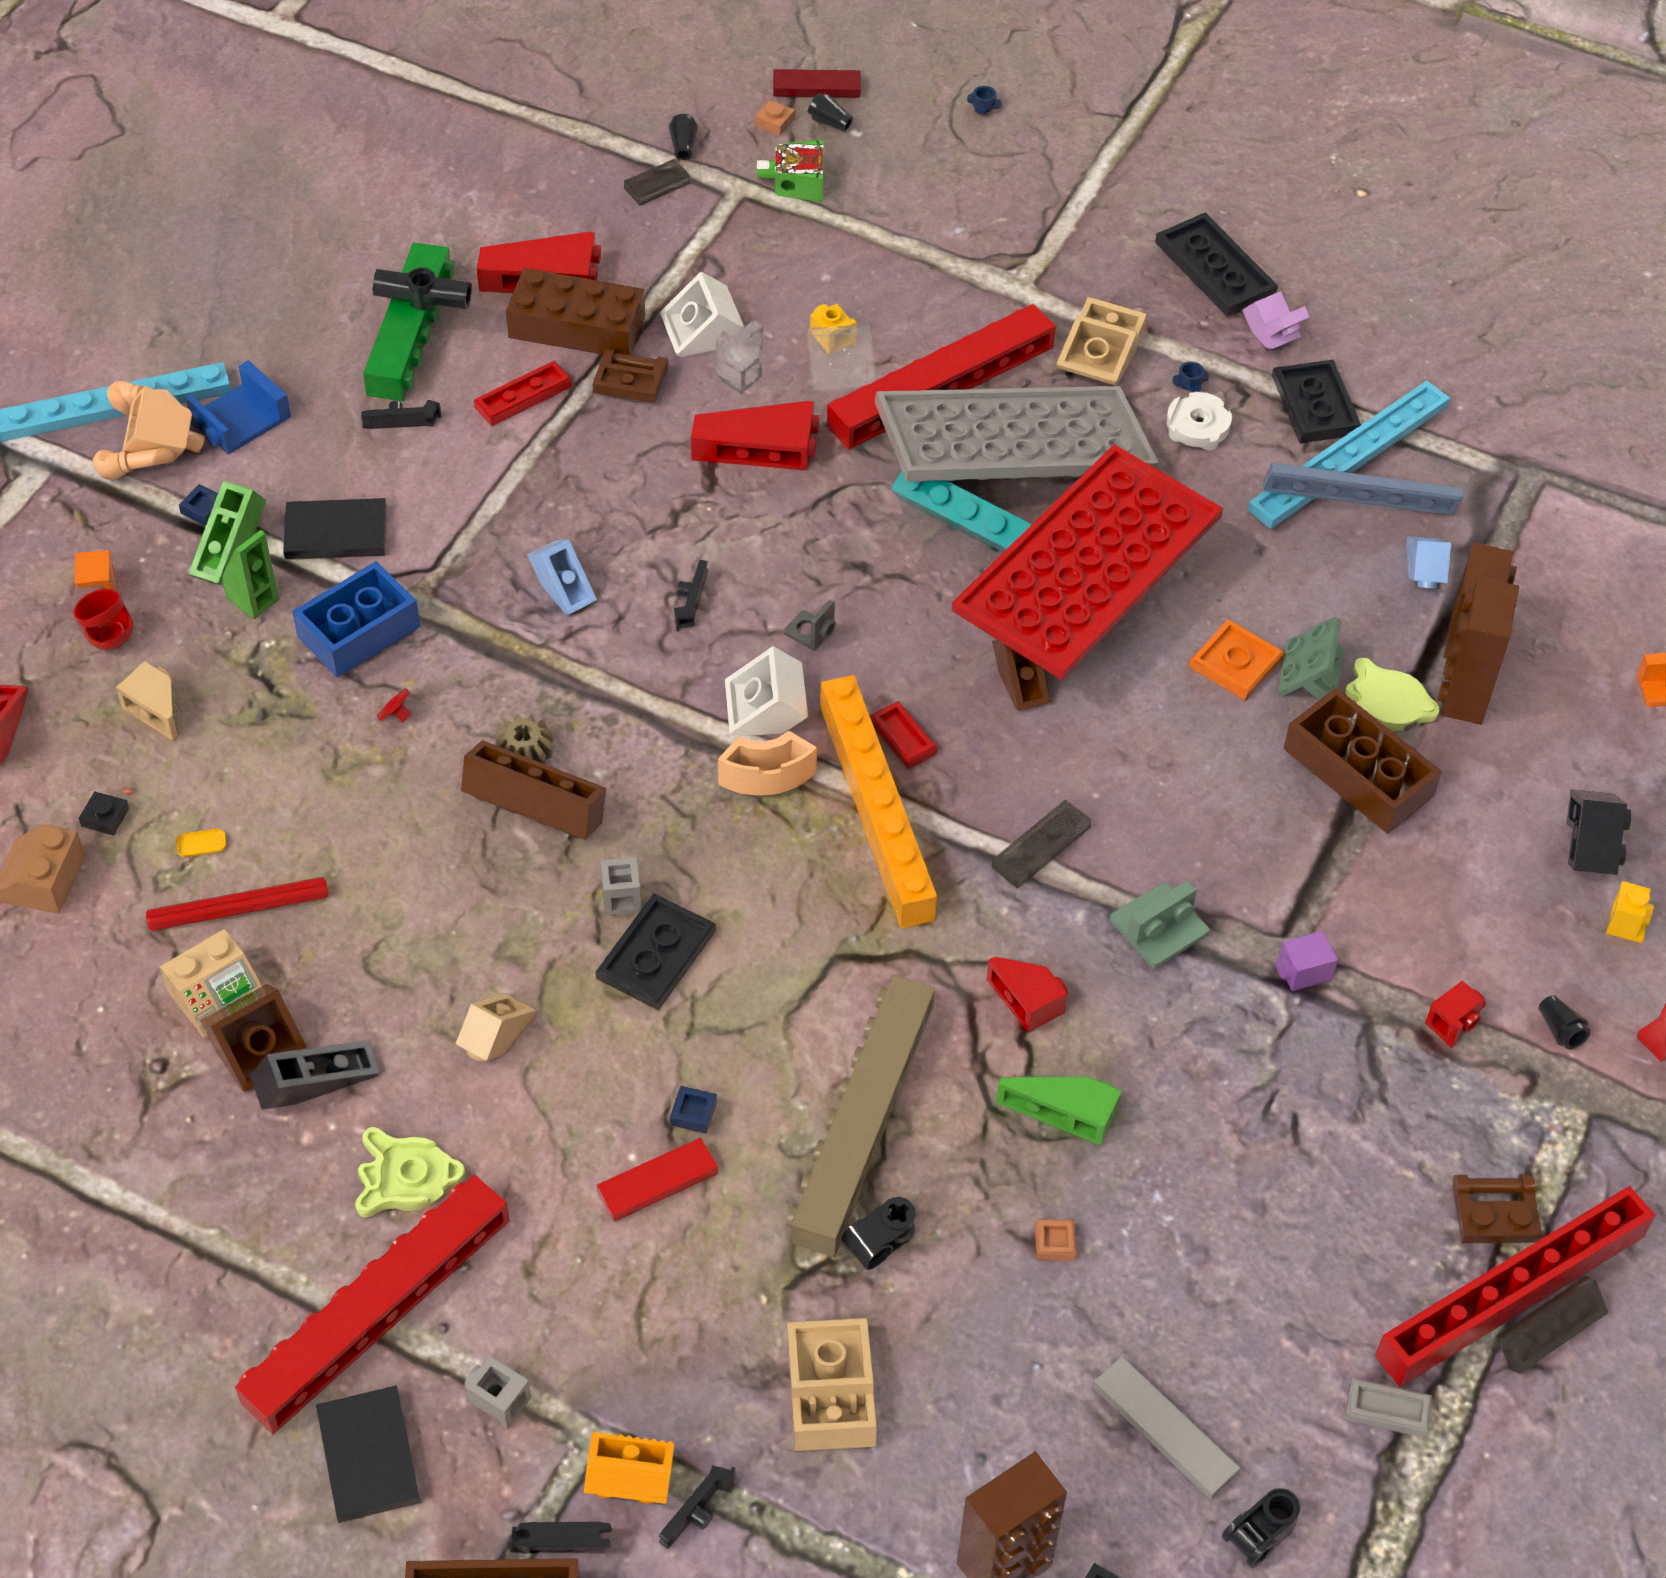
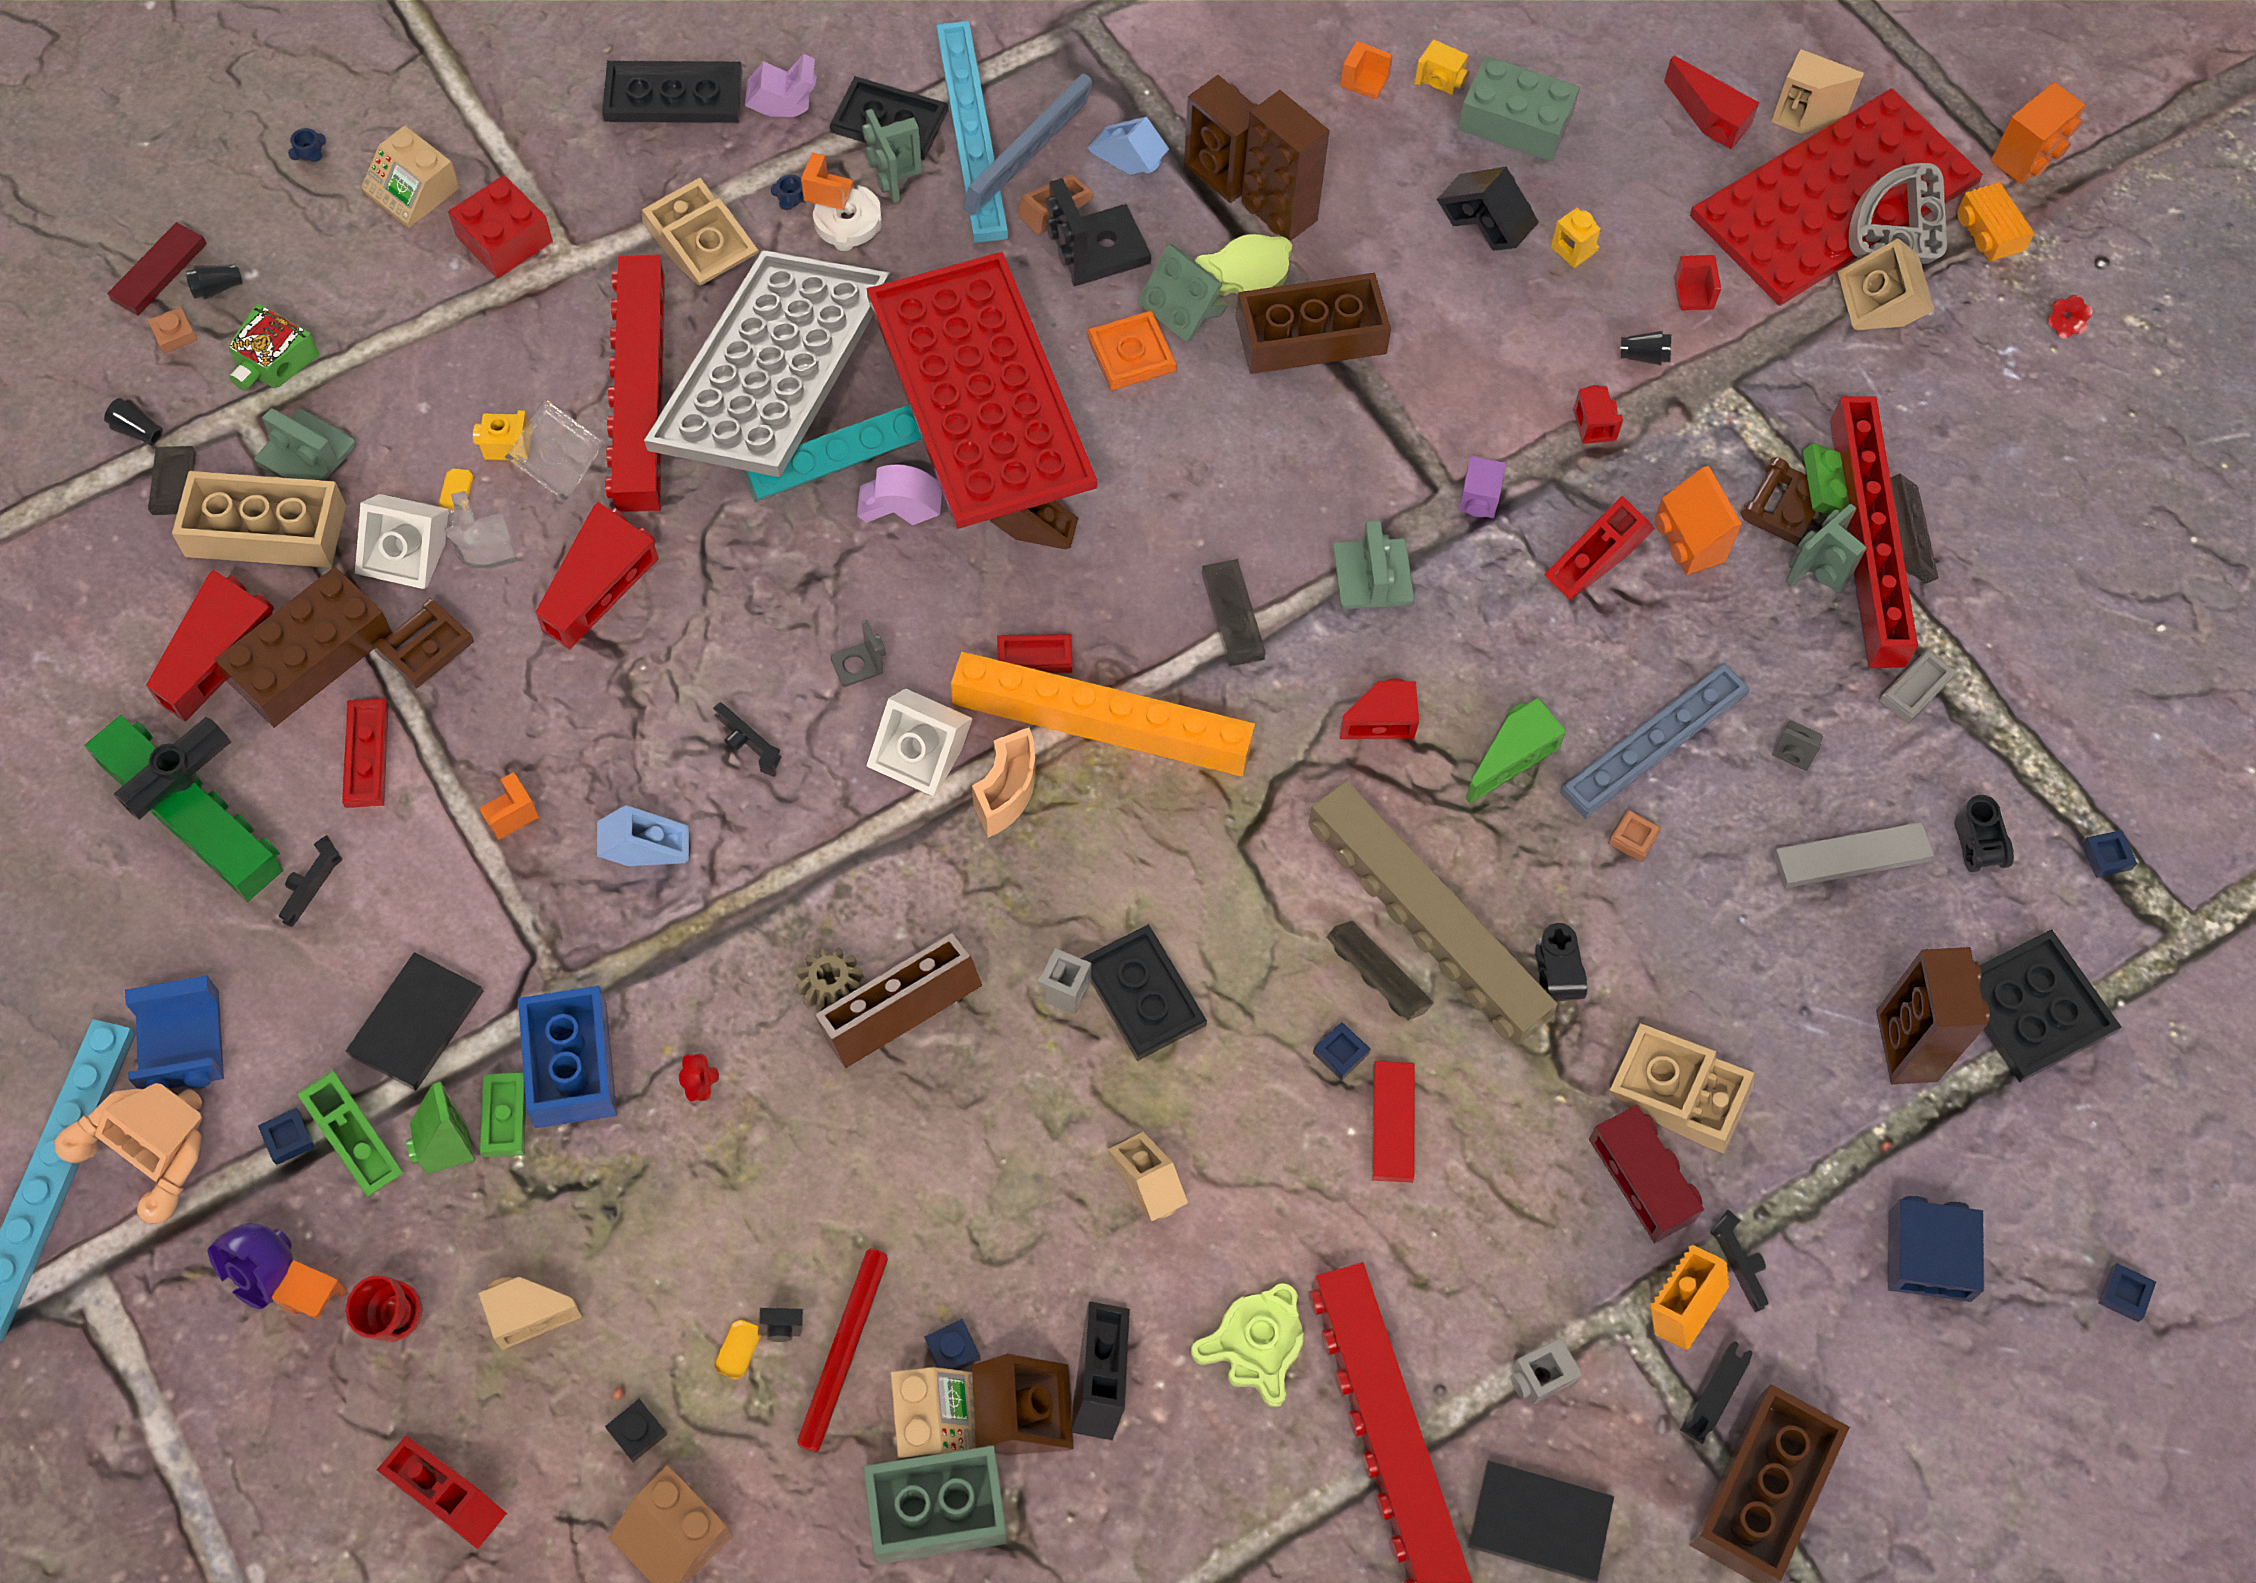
camera: 60 degrees left, 10 degrees up
none -> tan brick [172,471,346,568]
none -> dark purple cylinder [207,1223,293,1310]
none -> sand green bracket [254,408,356,481]
none -> tan slope [361,125,460,228]
none -> yellow piece [438,468,474,513]
none -> red brick [448,175,553,279]
none -> orange panel [480,772,539,840]
none -> bright green plate [480,1073,526,1158]
none -> black plate [758,1308,803,1342]
none -> orange panel [801,152,853,210]
none -> lavender brick [857,465,942,525]
none -> sand green bracket [862,109,922,203]
none -> sand green brick [863,1446,1007,1565]
none -> dark blue plate [924,1318,981,1370]
none -> nougat slope [1018,174,1094,234]
none -> black bracket [1045,178,1151,287]
none -> clear smoke plate [1326,920,1434,1021]
none -> red slope [1544,496,1655,601]
none -> sand blue tile [1560,663,1750,819]
none -> dark red brick [1589,1105,1704,1244]
none -> orange slope [1655,465,1742,575]
none -> dark grey bracket [1772,720,1823,771]
none -> sand green bracket [1786,504,1867,594]
none -> bright green plate [1803,443,1849,515]

